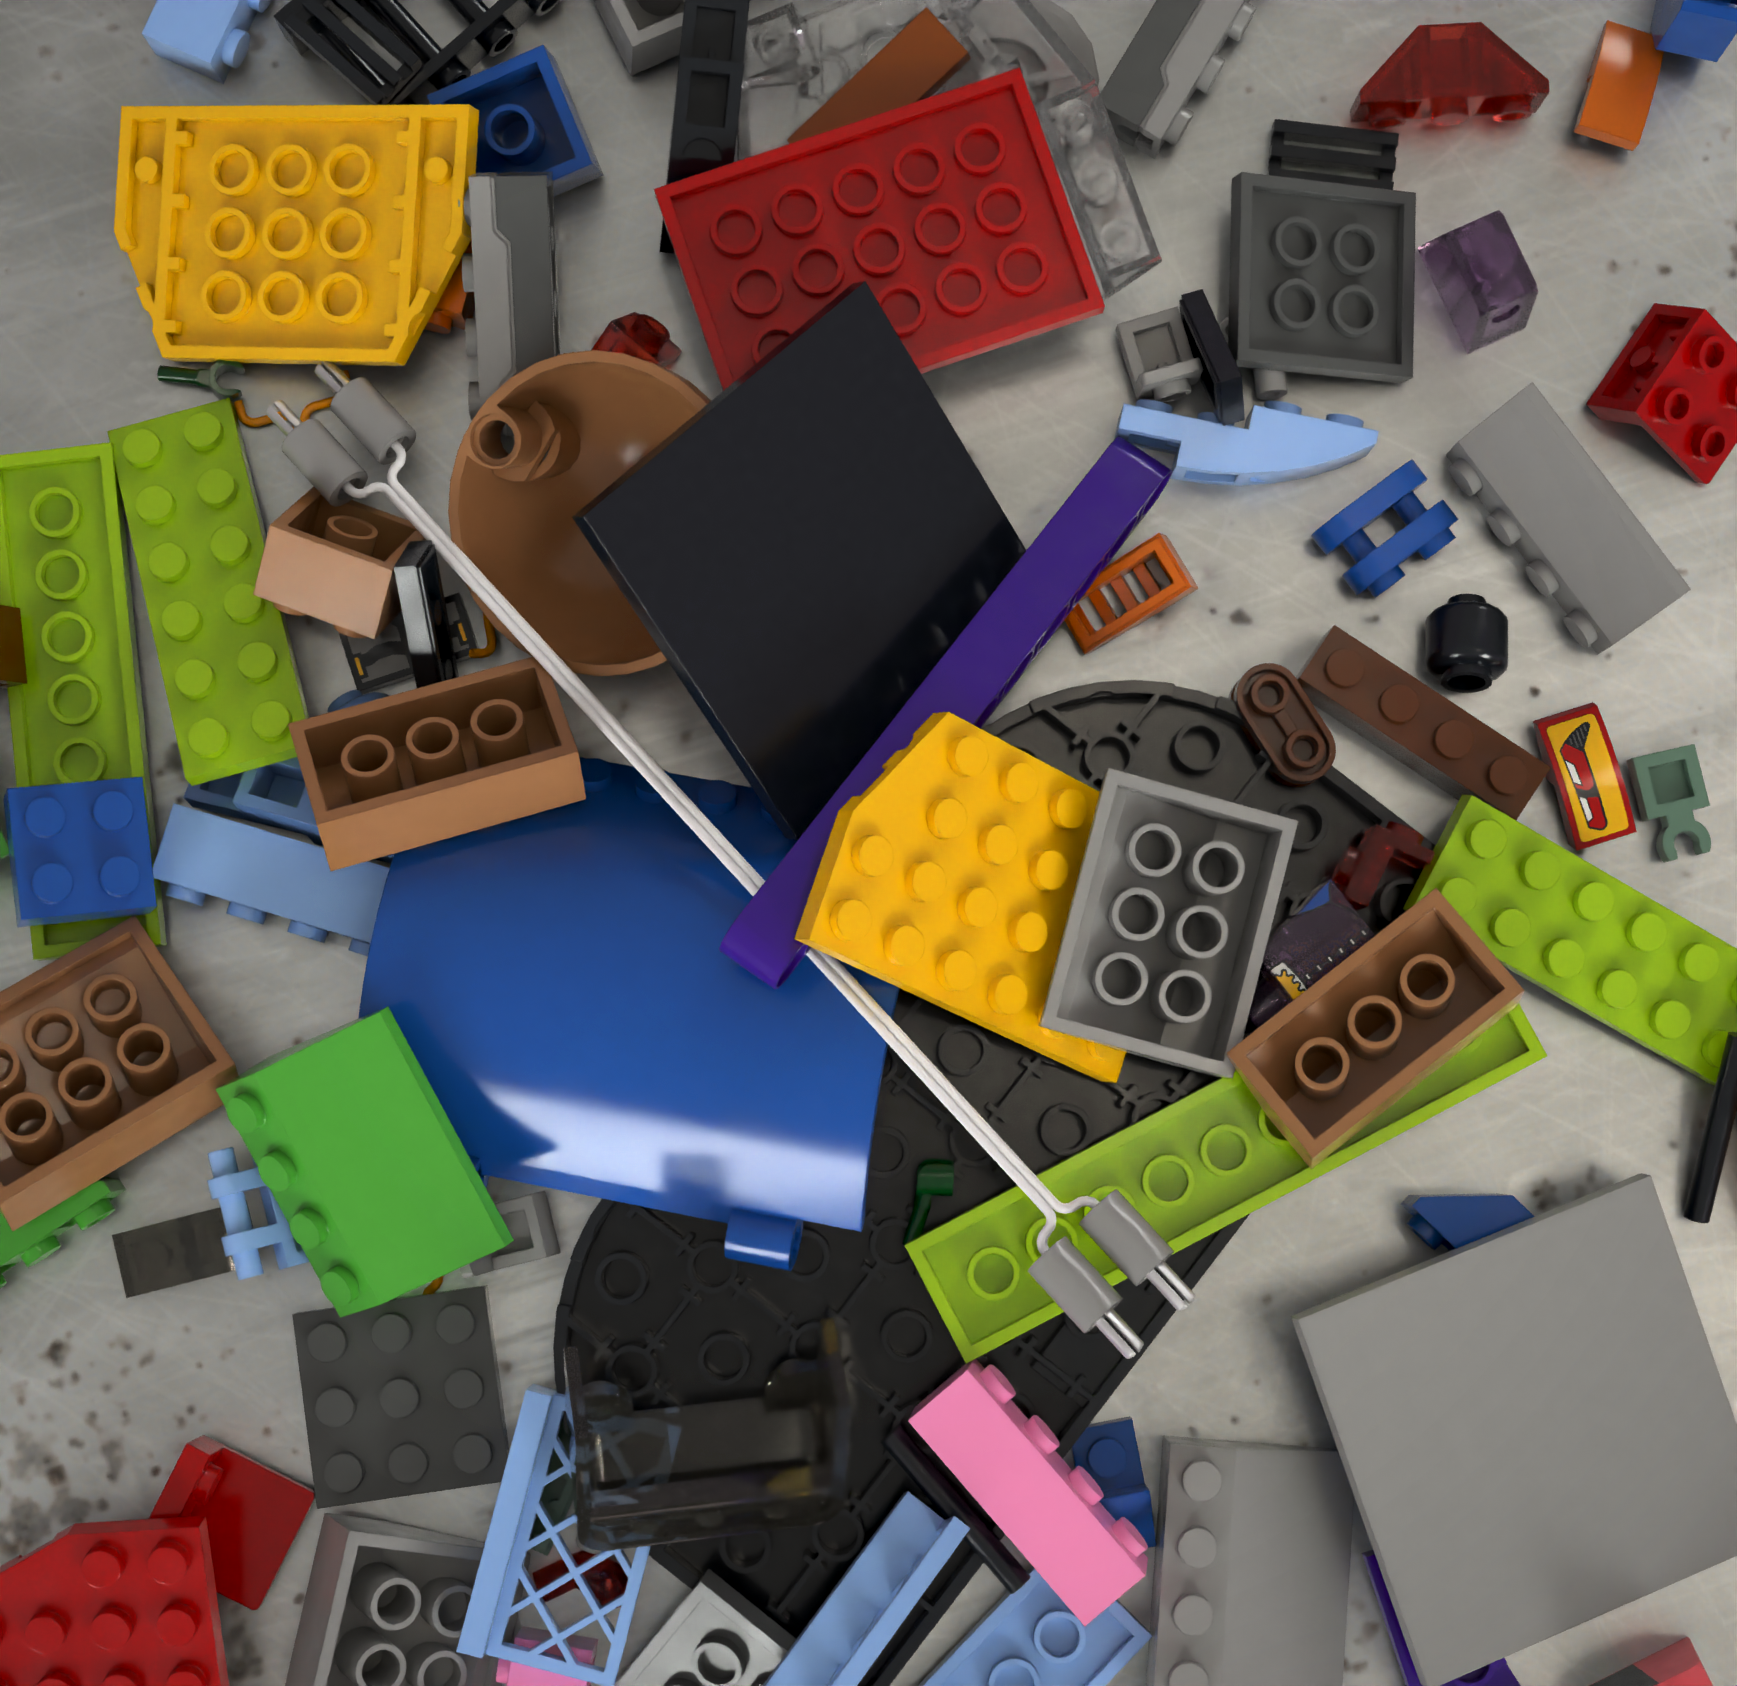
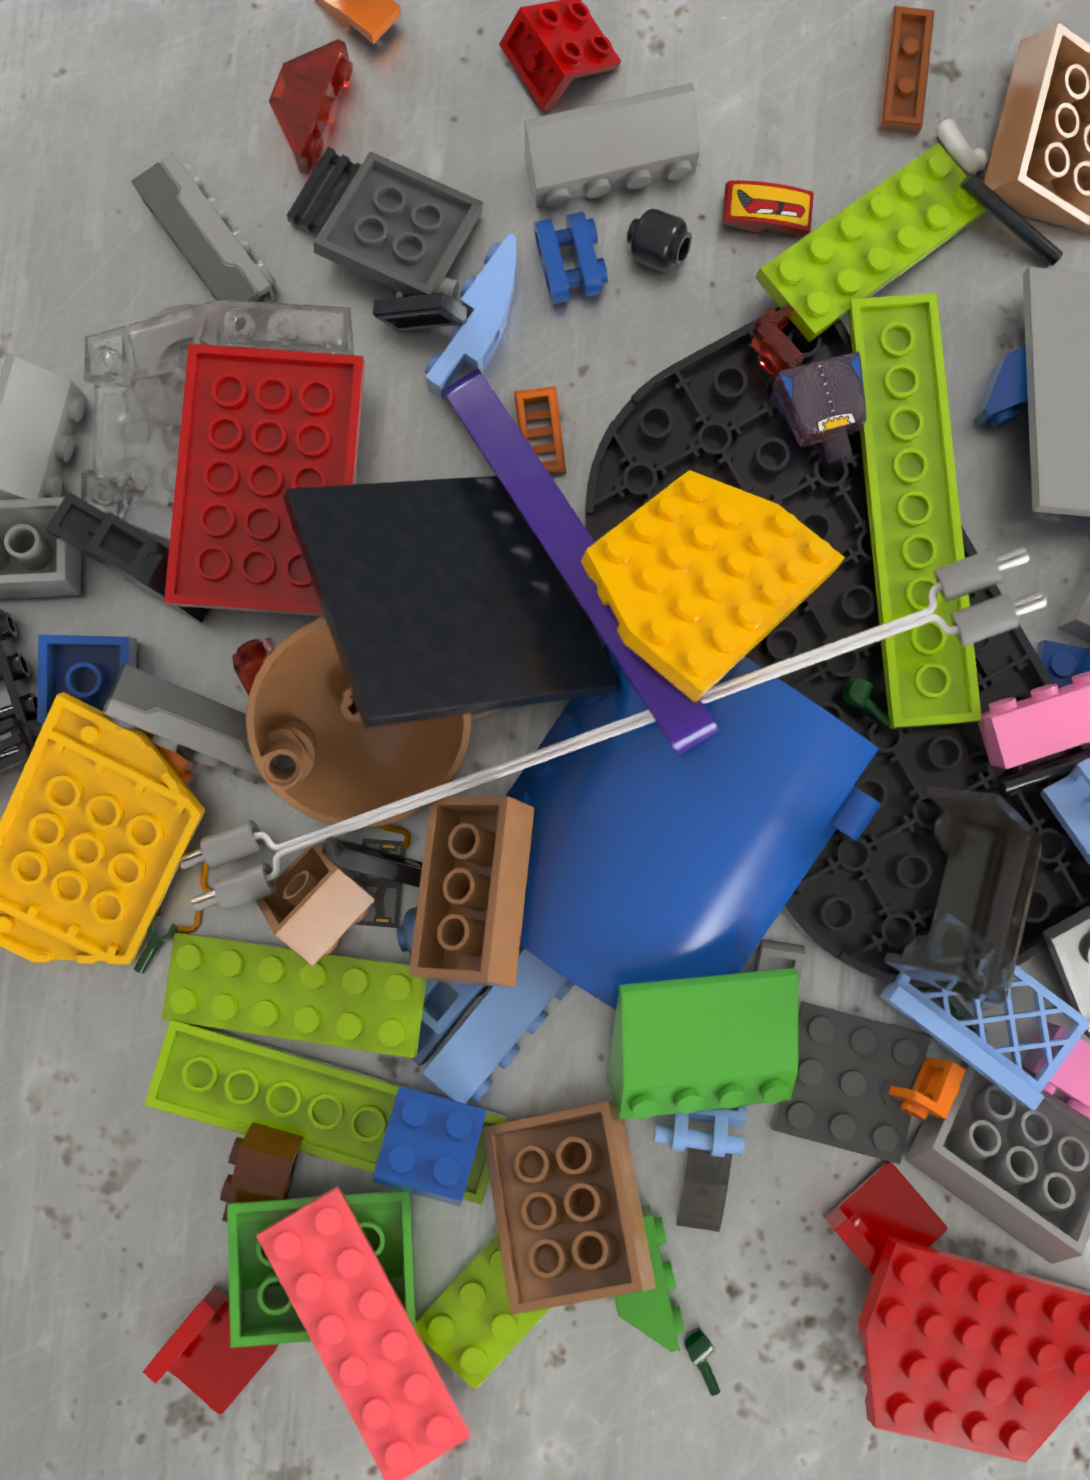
camera: 70 degrees left, 0 degrees up
clear red arm [532,1550,628,1609] -> none
dark orange tile [787,7,971,144] -> none
light grey slope [1039,768,1298,1078] -> none
light grey bracket [1115,306,1203,403] -> none
medium nougat slope [1226,888,1525,1169] -> none
reddish brown brick [1228,663,1336,787] -> none
reddish brown brick [1296,625,1551,820] -> none
clear purple torso [1418,210,1538,354] -> none
sand green plate [1627,744,1711,863] -> none
none -> orange bracket [888,1057,966,1120]

